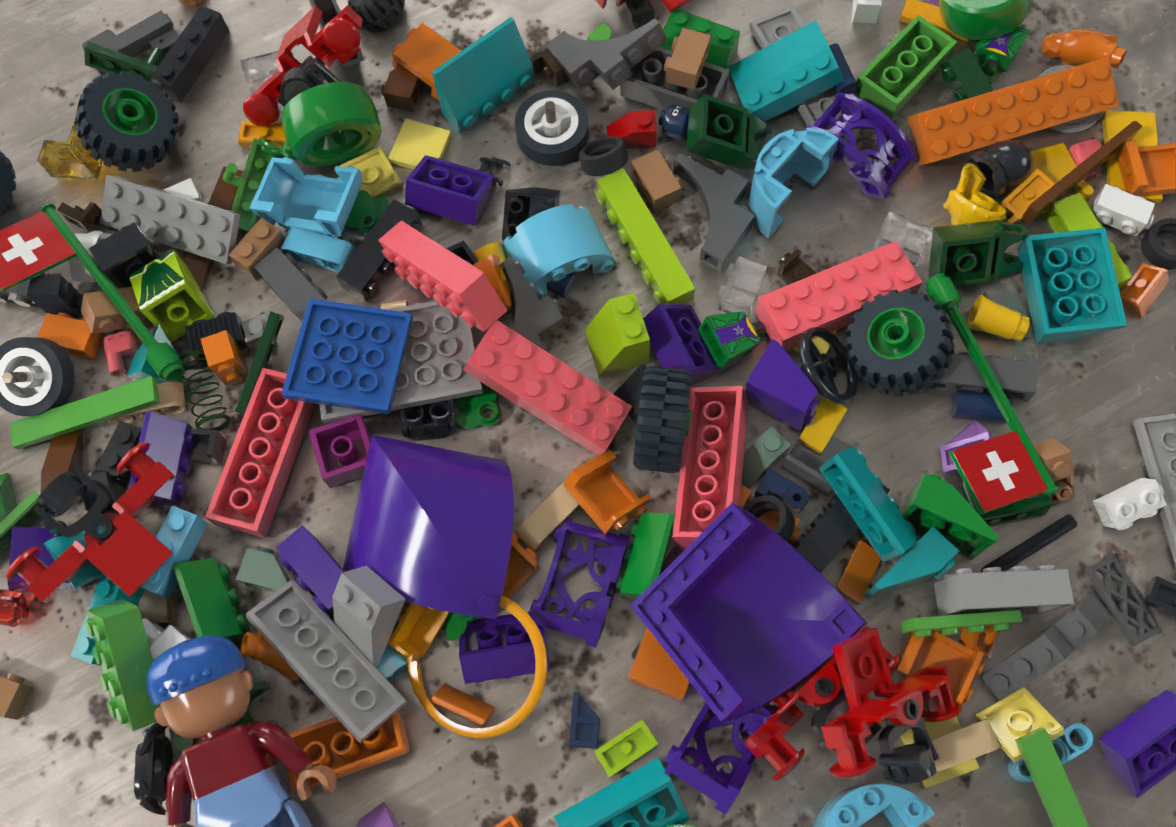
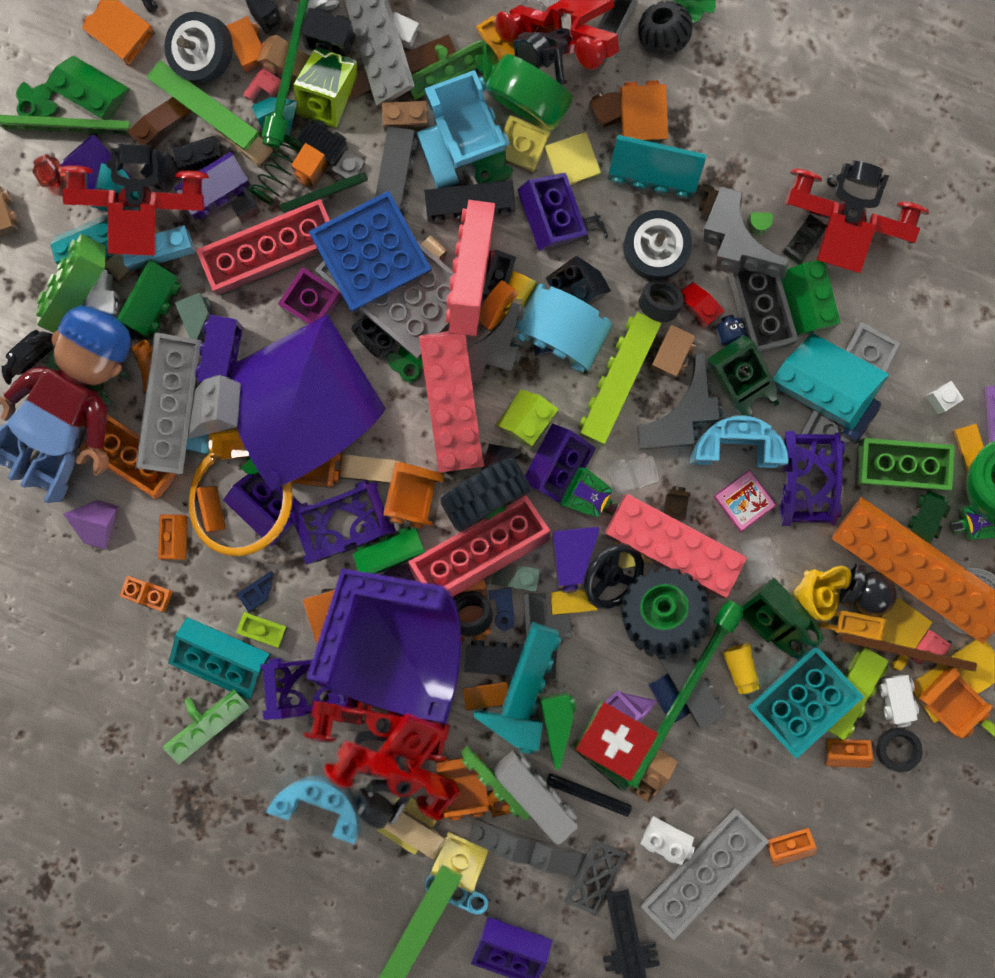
camera: 45 degrees right, 15 degrees up
medium nougat brick [664,28,711,90] -> none
none -> orange slope [158,514,188,560]
none -> tile [713,470,777,532]

